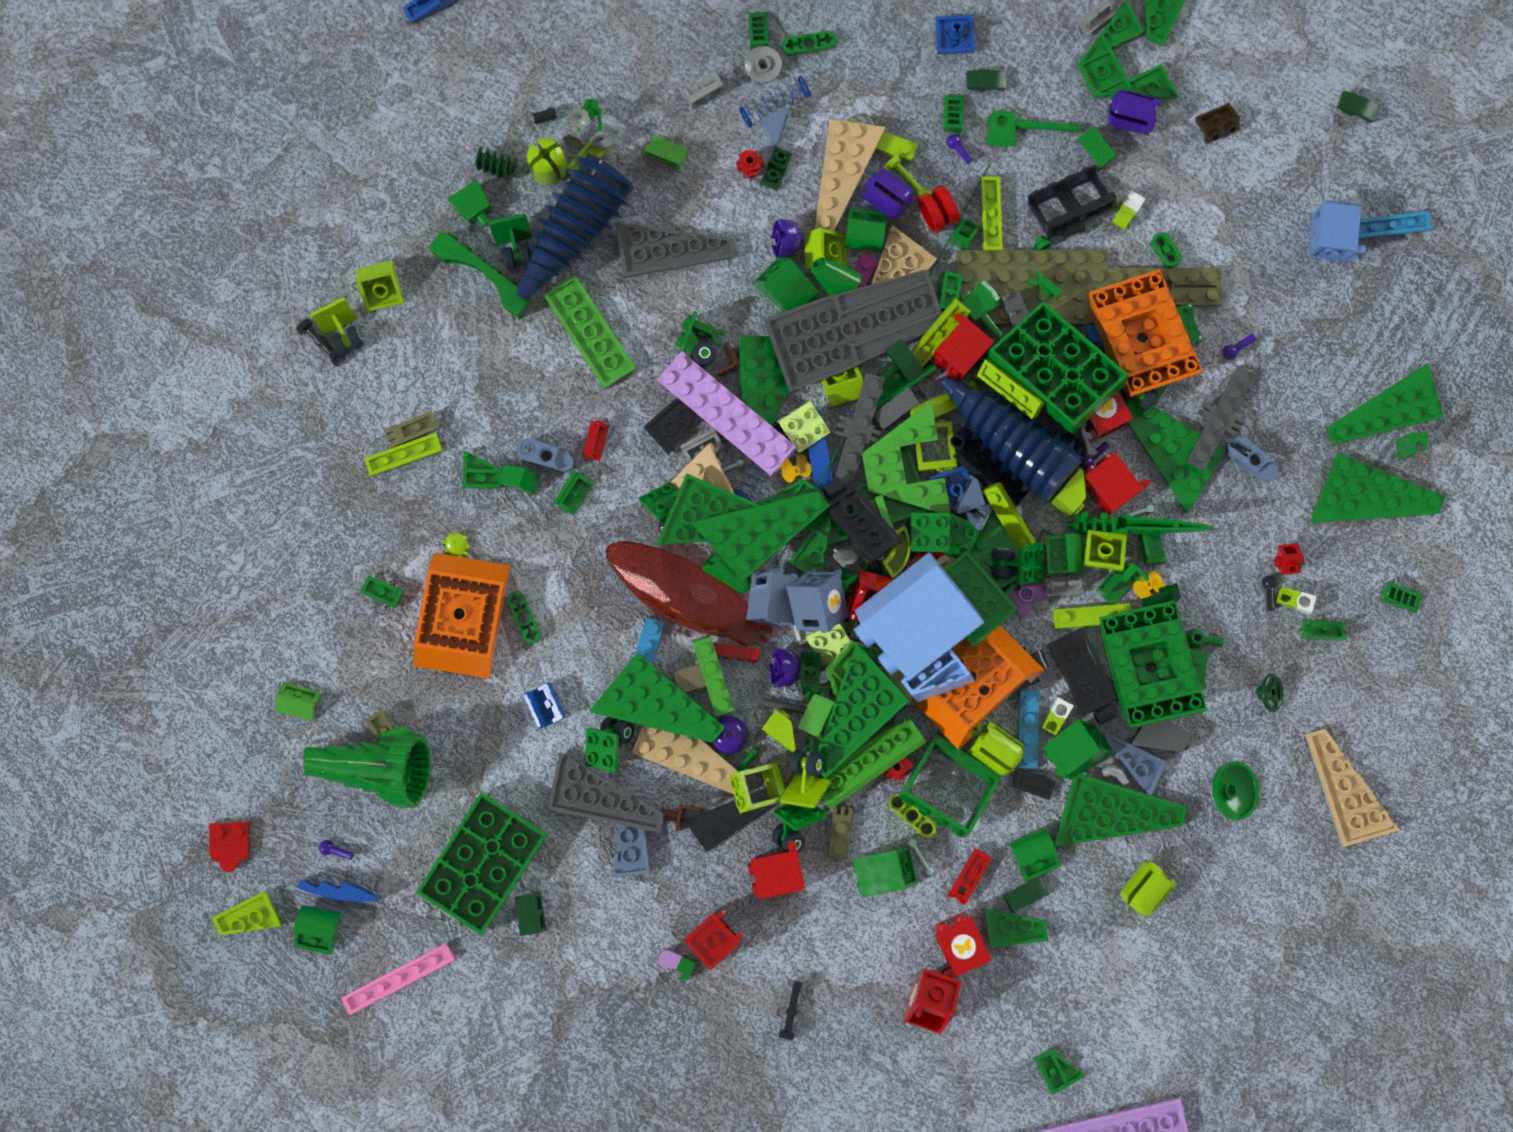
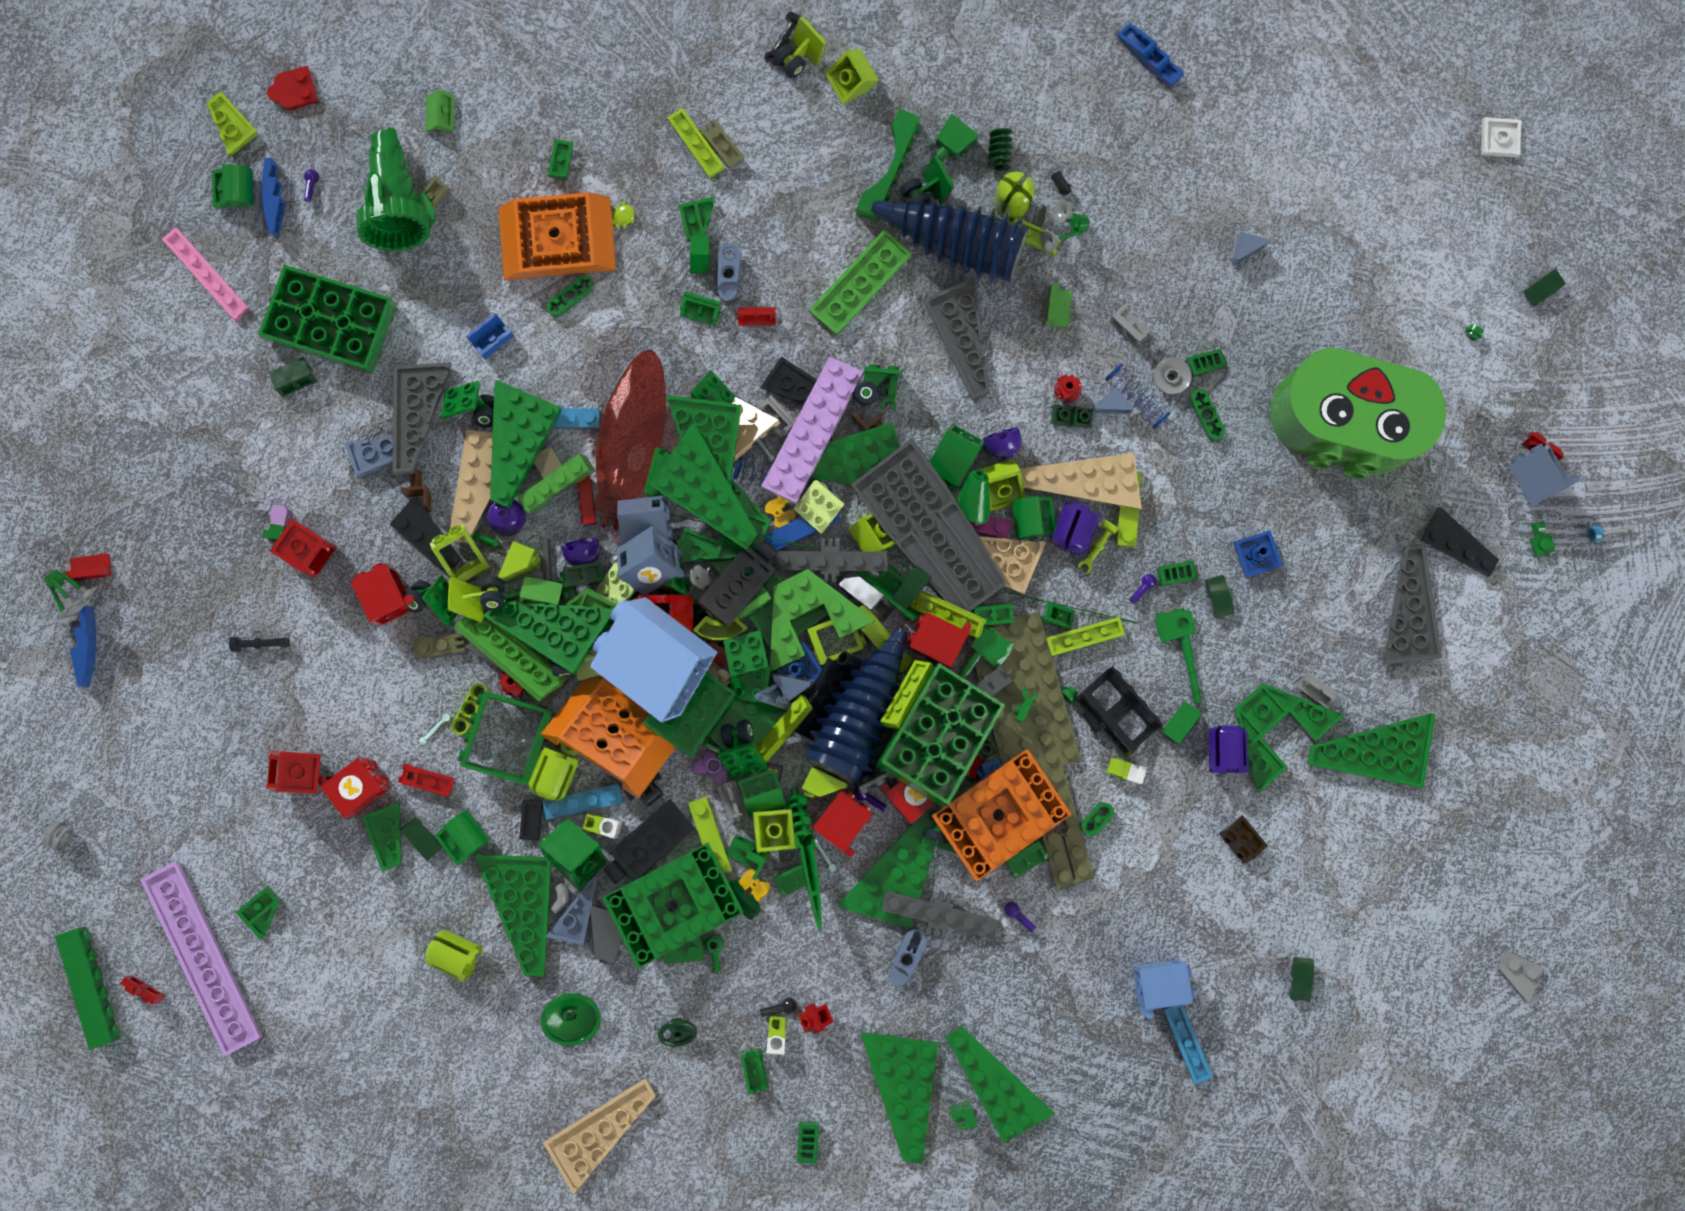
camera: 70 degrees right, 0 degrees up
green slope [853,845,918,898] -> none
light blue wedge [901,649,975,702] -> none
red wheel [917,185,960,234] -> none

